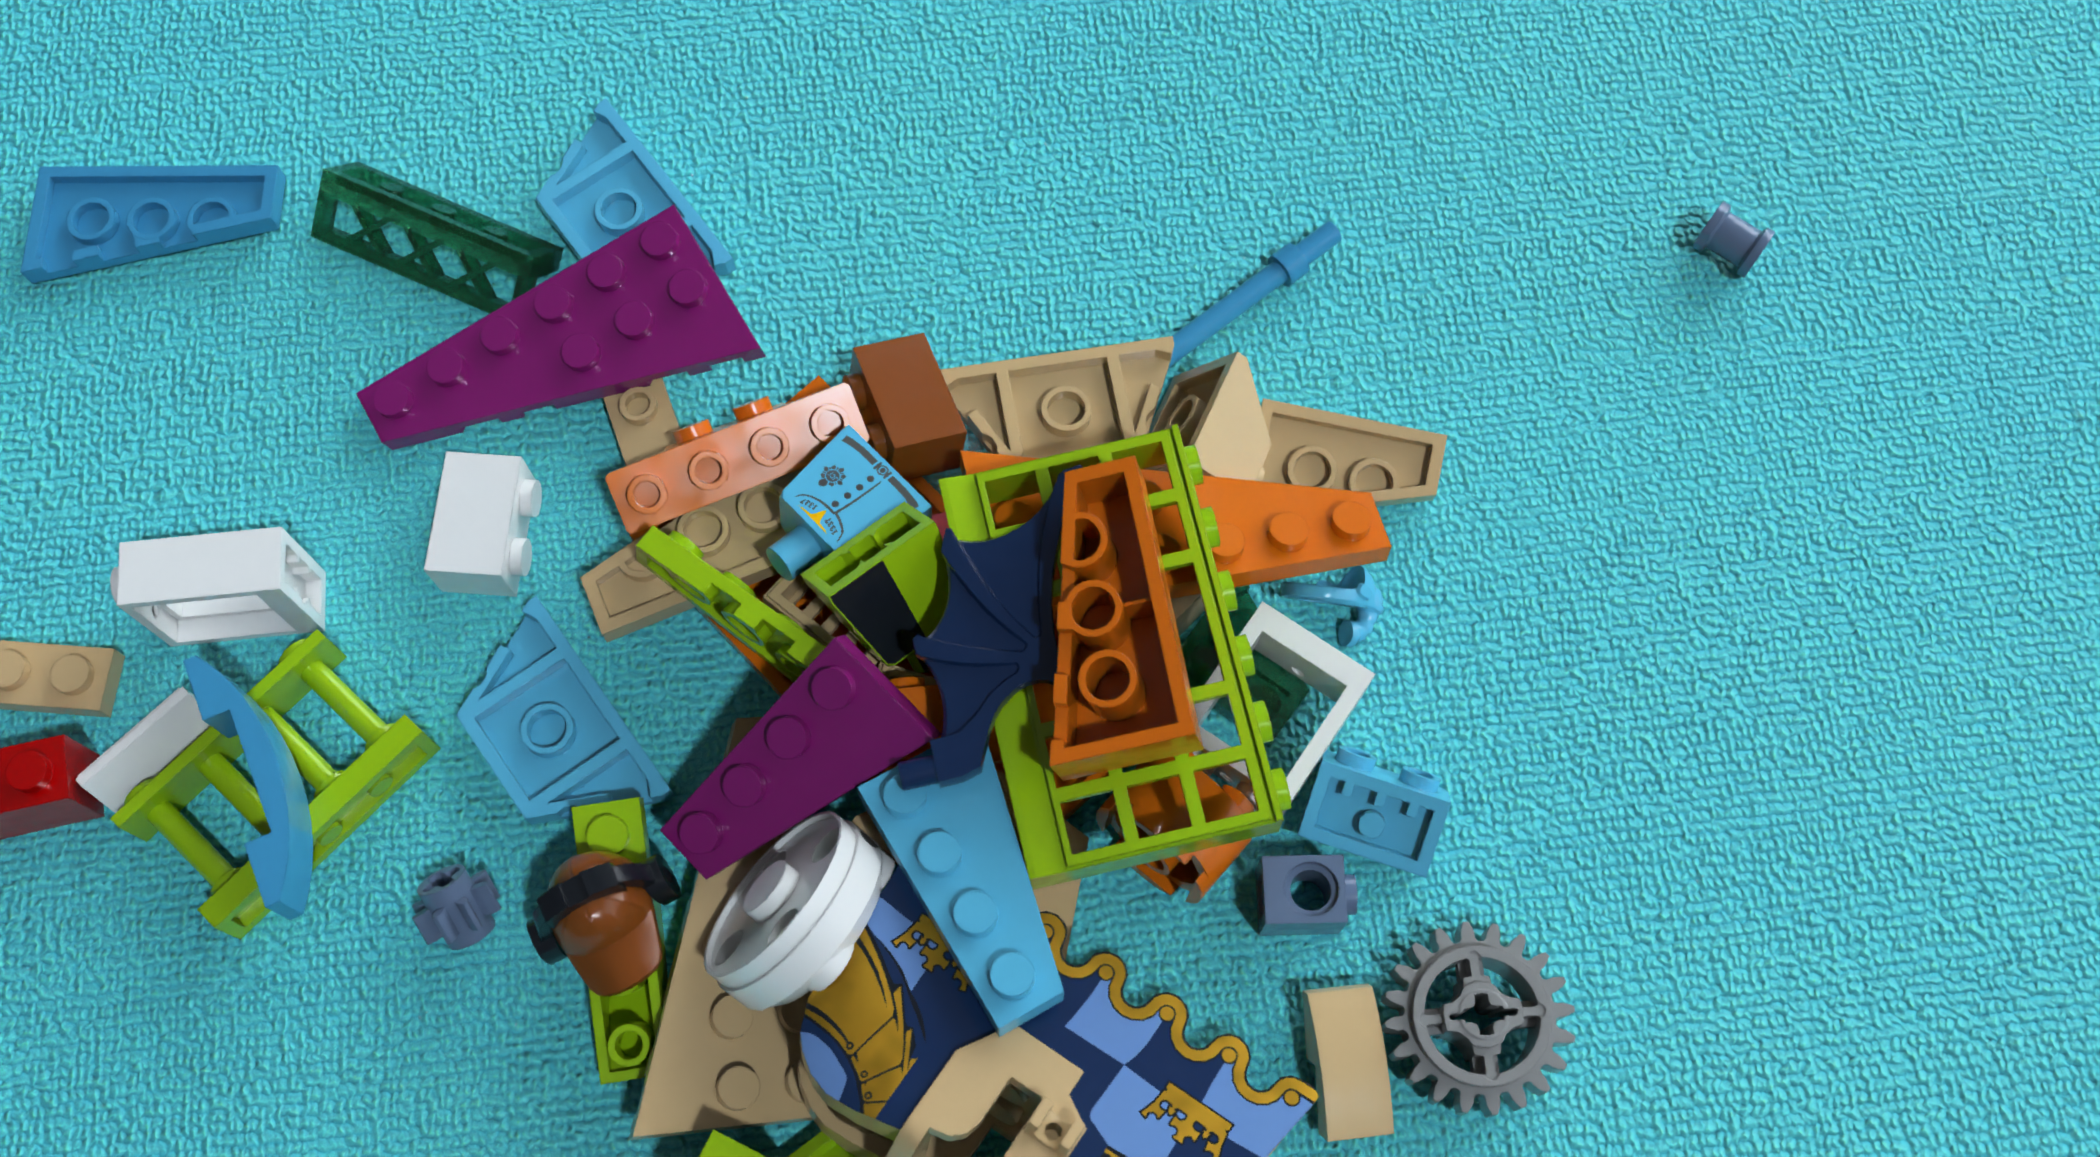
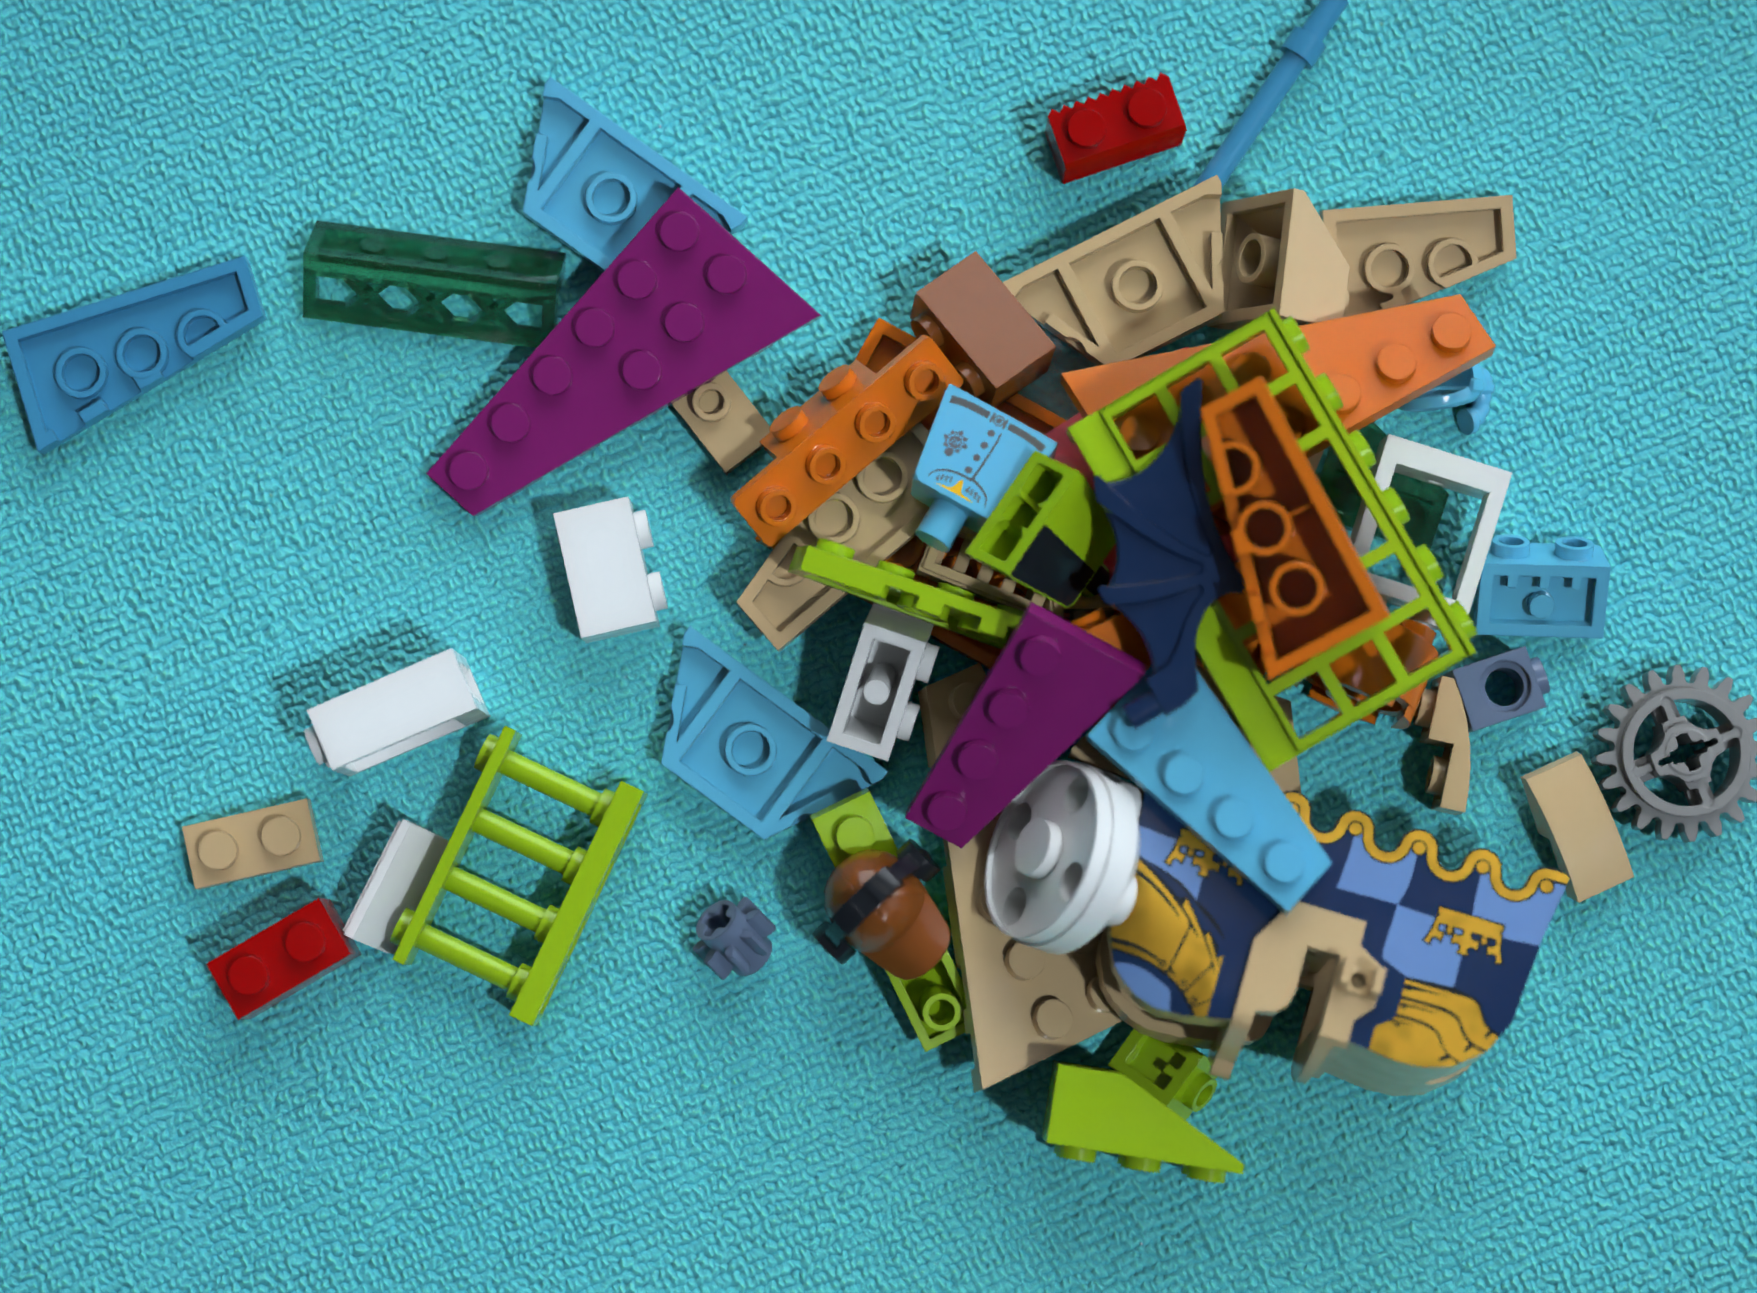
camera: 15 degrees left, 15 degrees up
dark azure slope [183,655,313,920] -> none
none -> white brick [827,603,940,761]
none -> red brick [1045,72,1187,184]
none -> tan slope [1413,676,1471,815]

